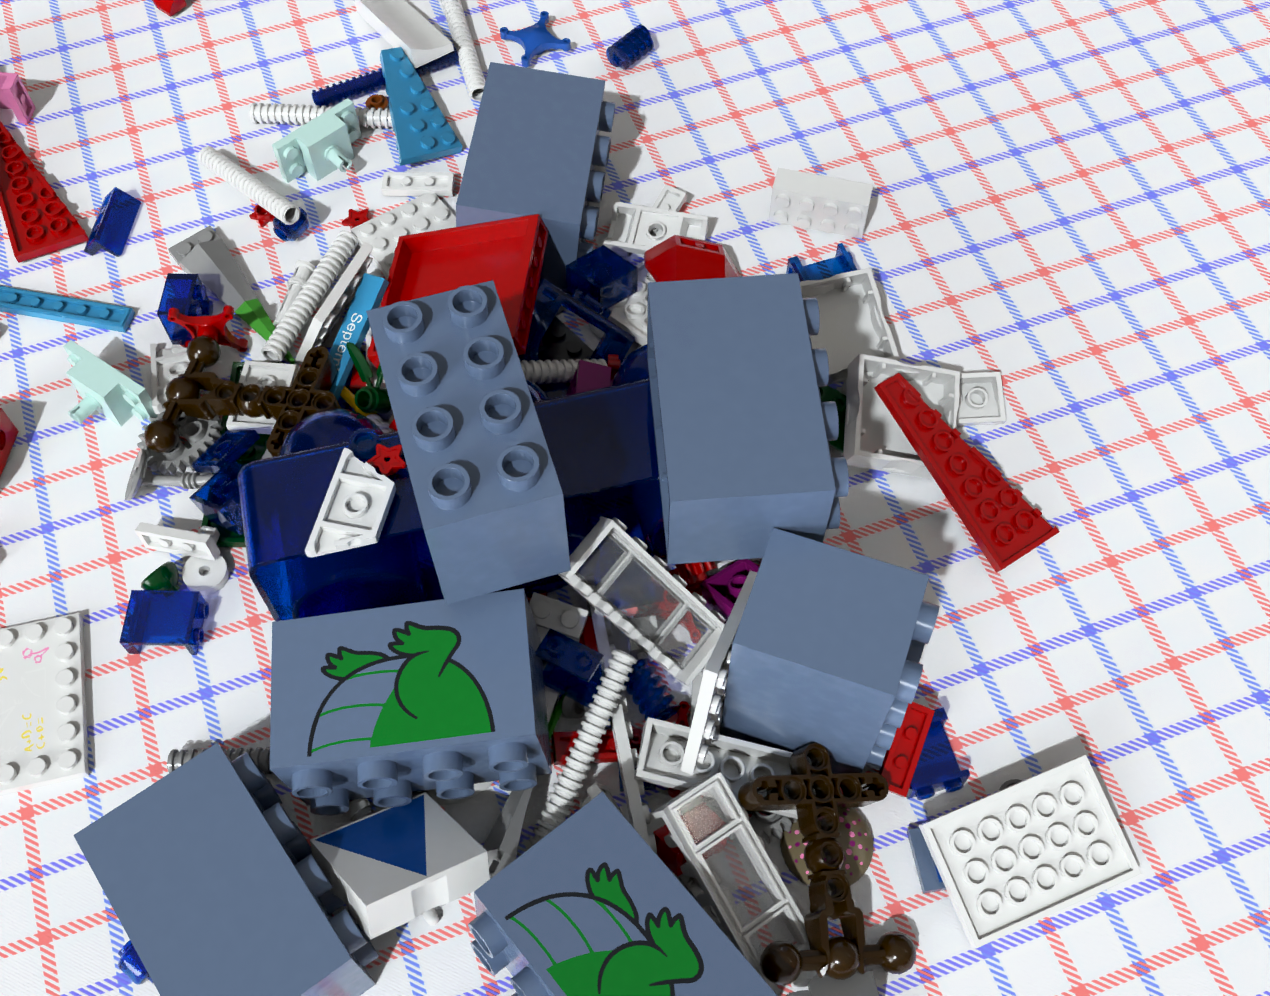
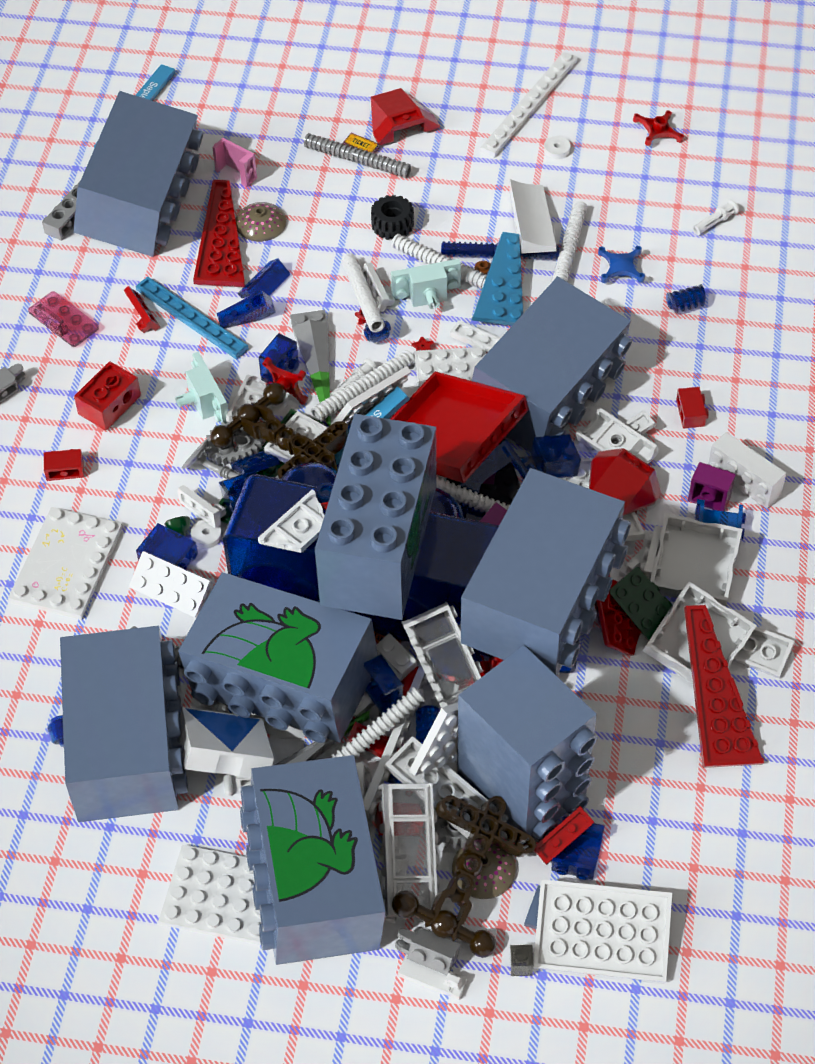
camera: 30 degrees right, 5 degrees down
none -> white plate [129,551,212,618]
none -> clear blue slope [217,290,276,329]
none -> dark tan dish [235,202,286,242]
none -> light grey piece [304,133,411,178]
none -> tile [343,132,380,154]
none -> white hinge [362,263,395,312]
none -> black tyre [371,195,414,240]
none -> clear smoke brick [509,945,534,976]
none -> red brick [676,387,709,429]
none -> magenta brick [688,462,736,513]

